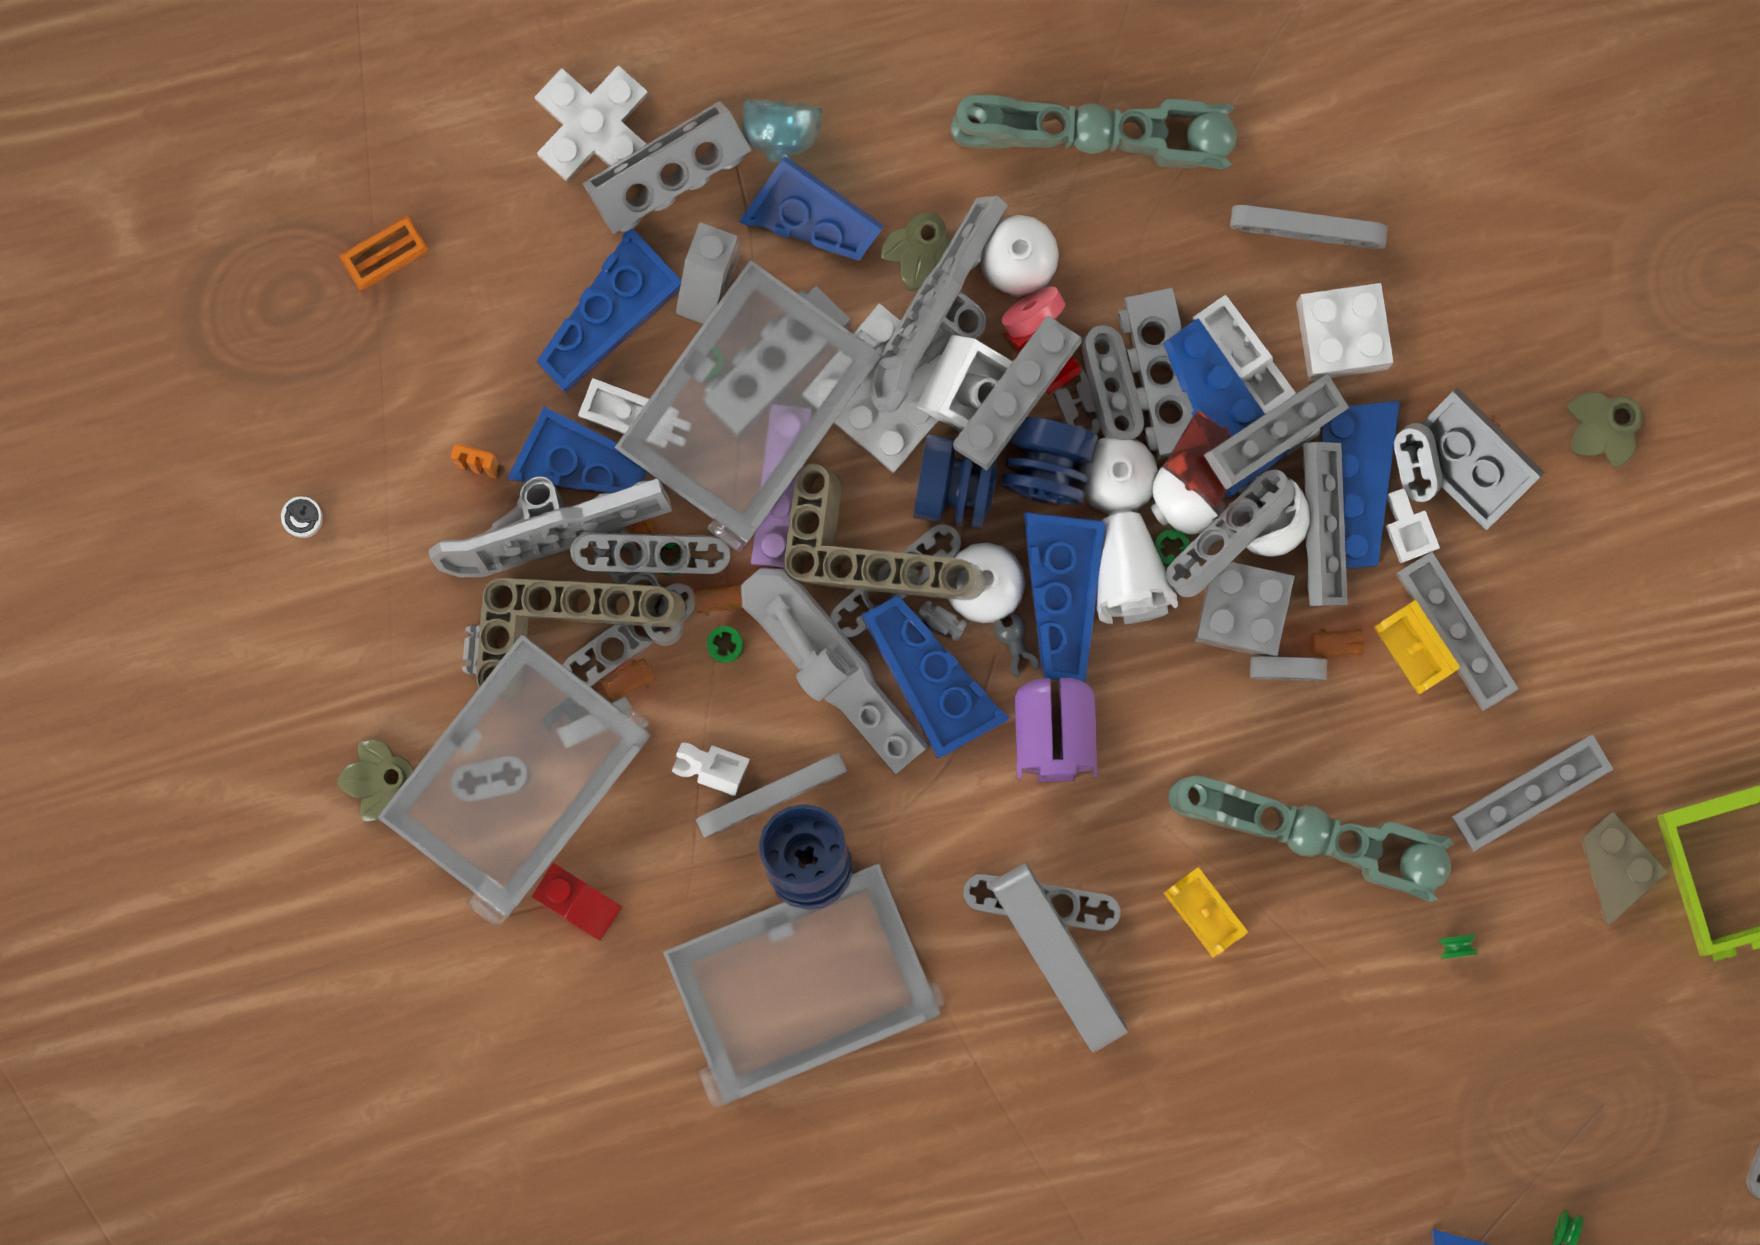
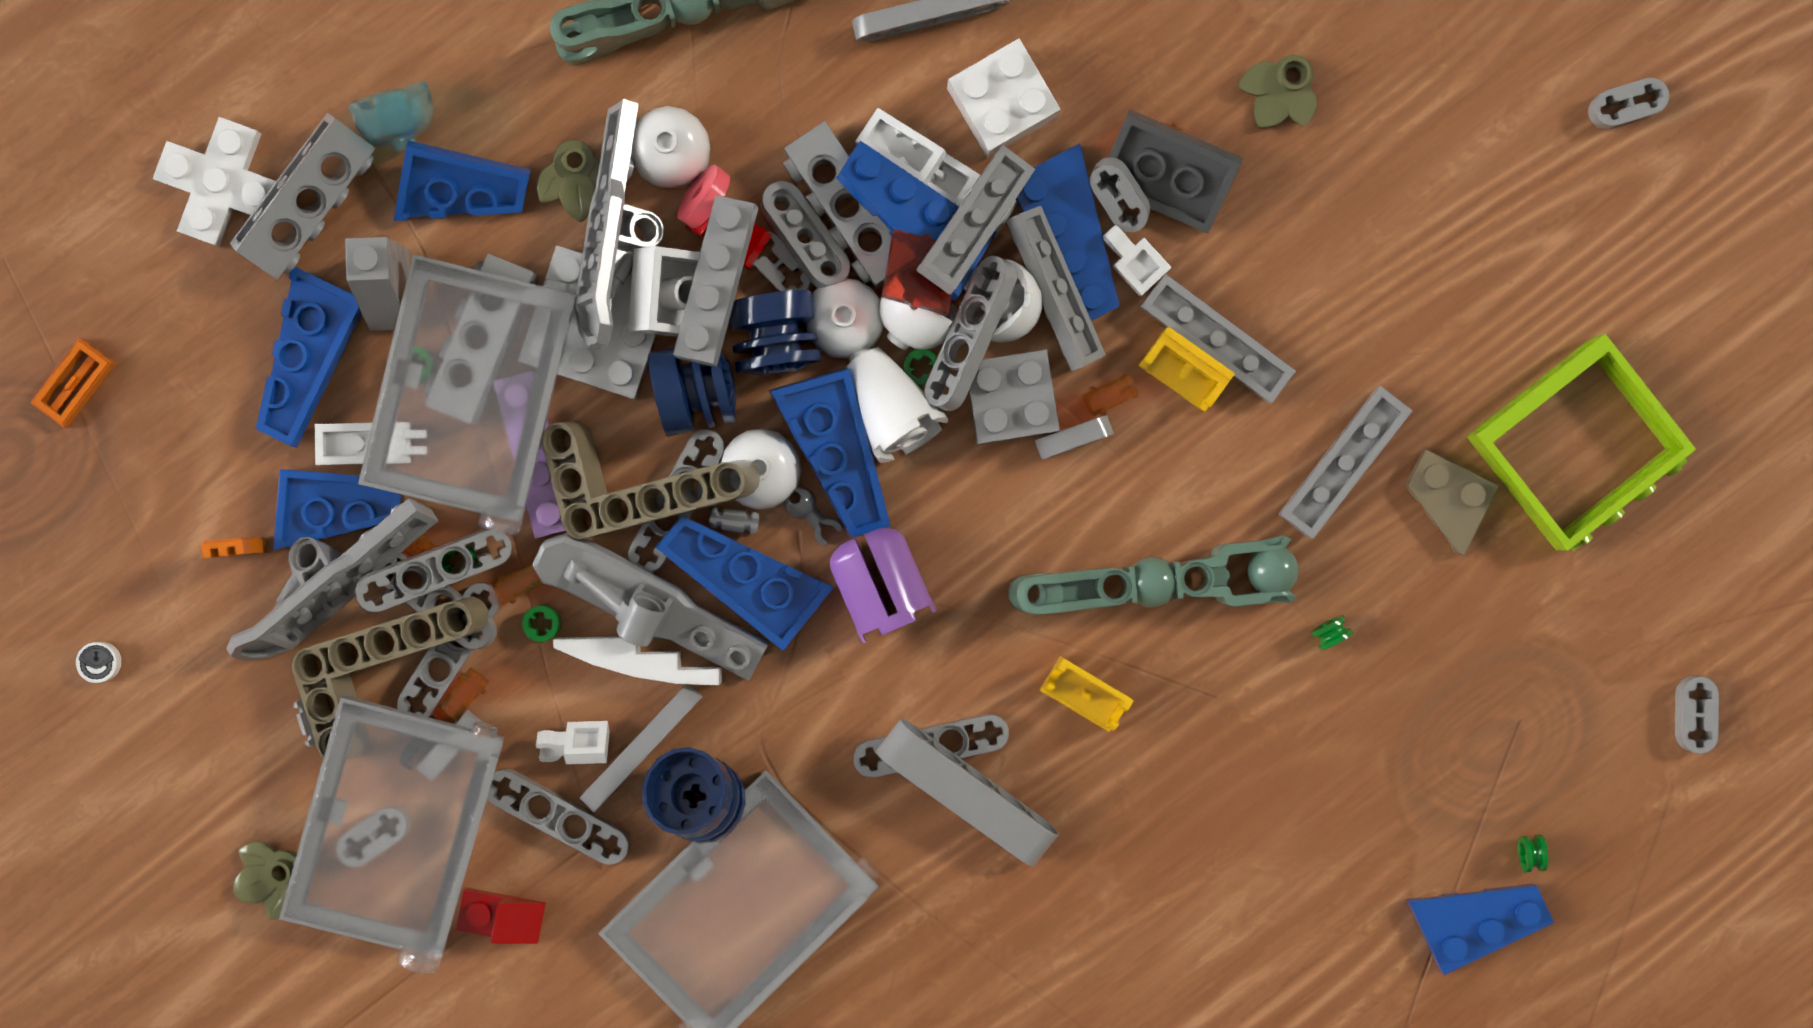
camera: 20 degrees left, 5 degrees up
none -> light grey beam [487,768,630,865]
none -> white slope [553,636,722,685]

